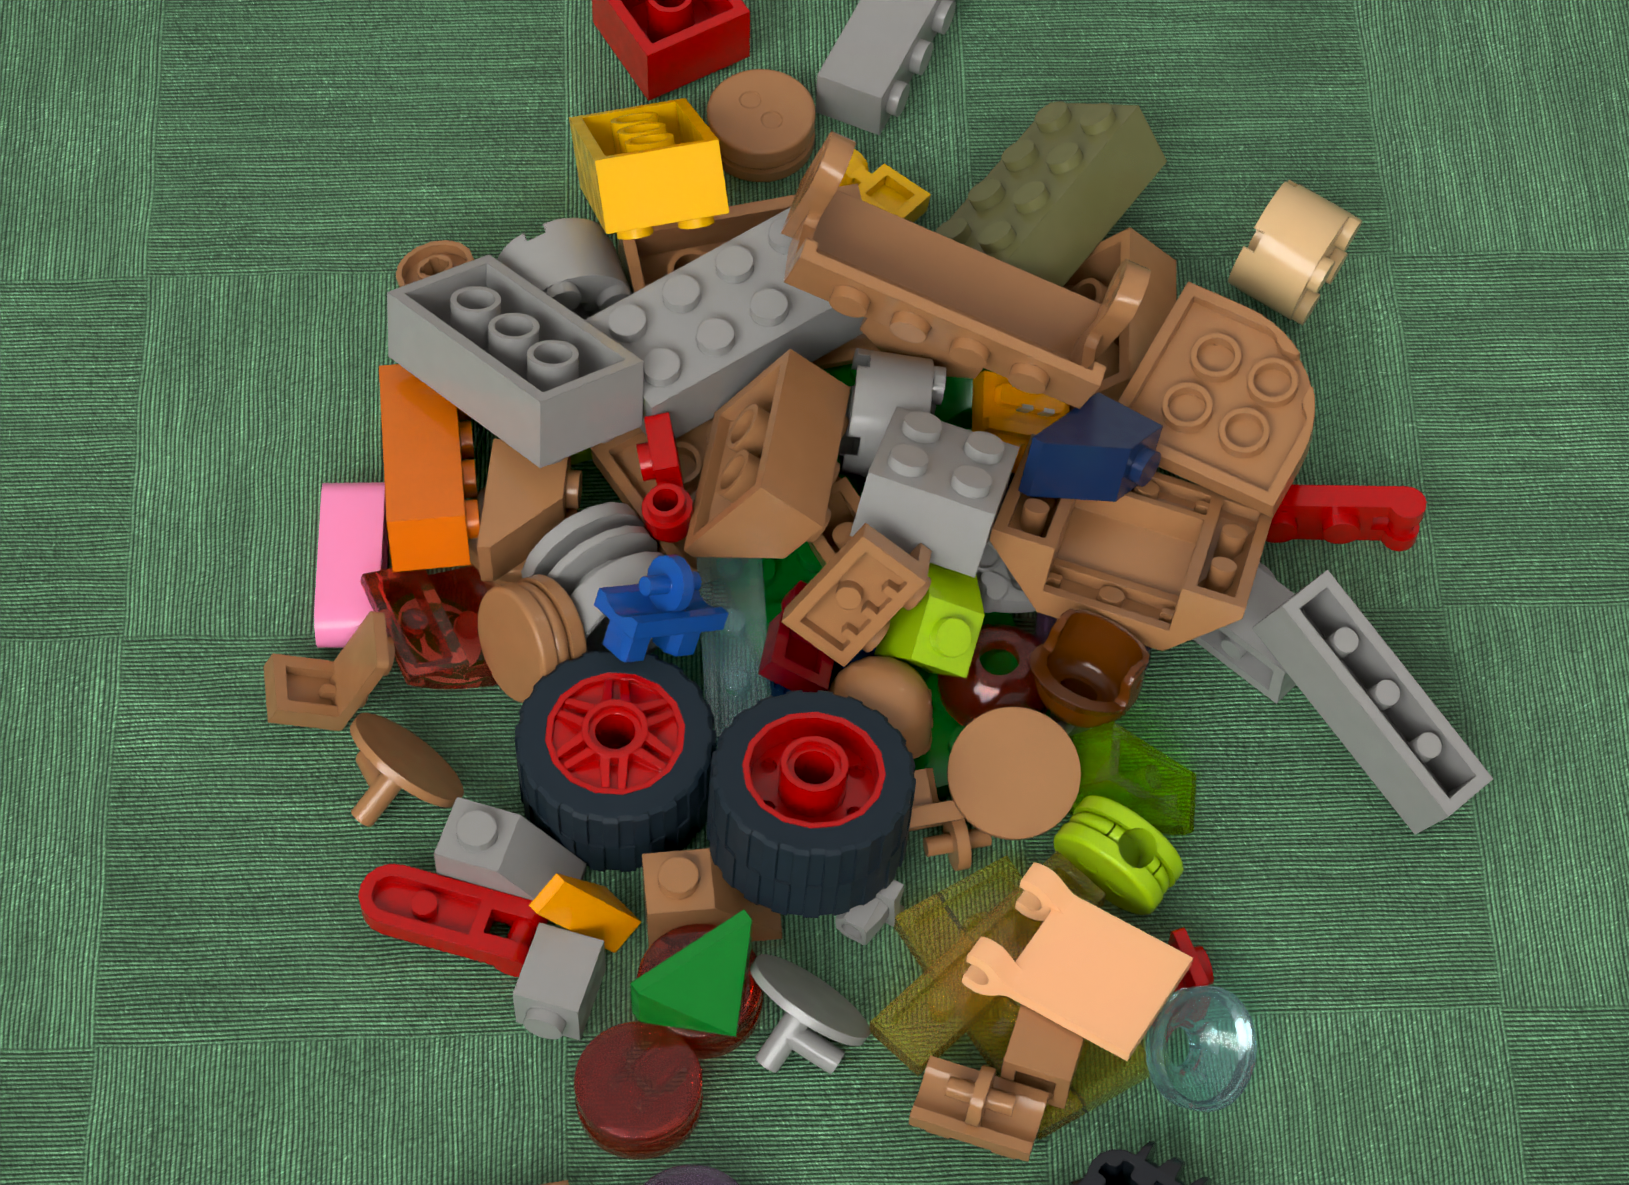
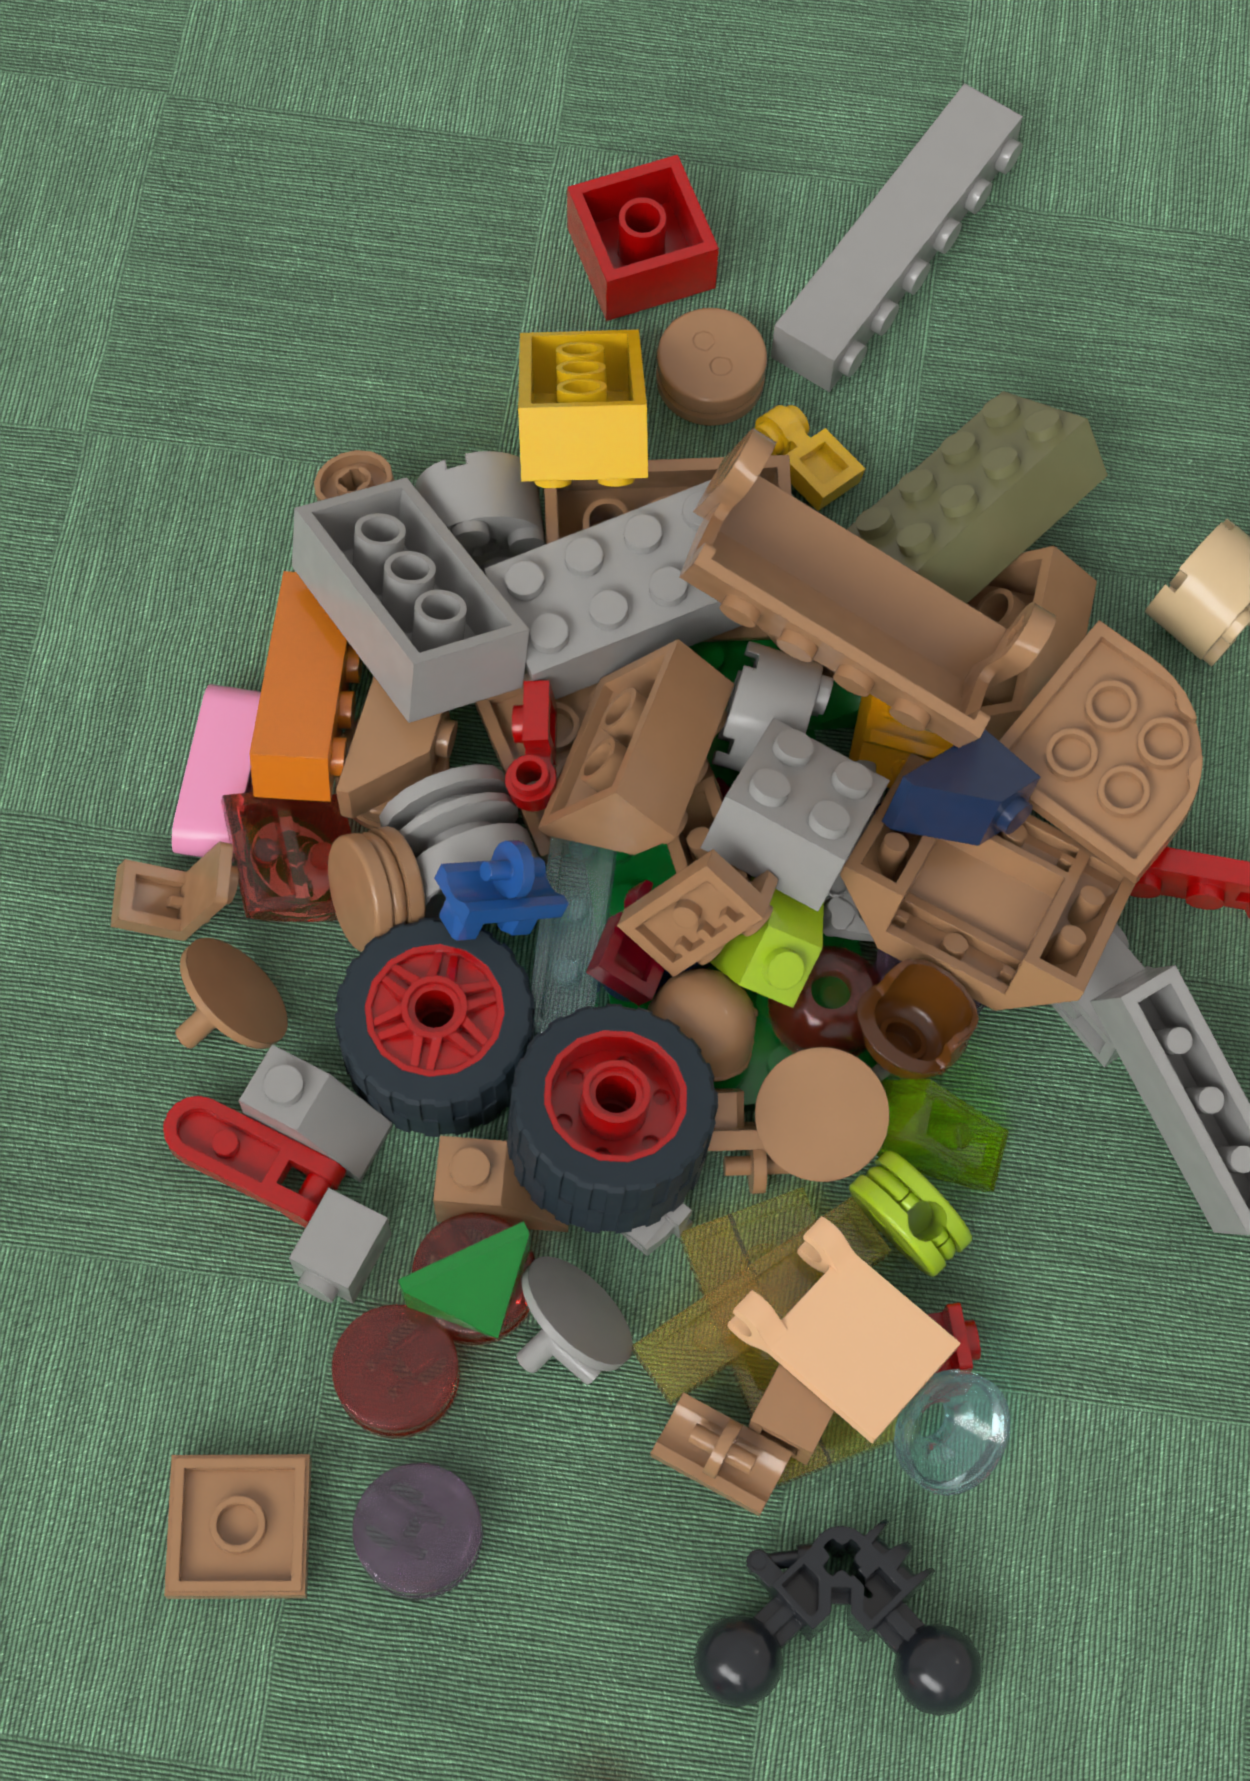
camera: 10 degrees right, 10 degrees up
light orange piece [529,873,641,953] -> none

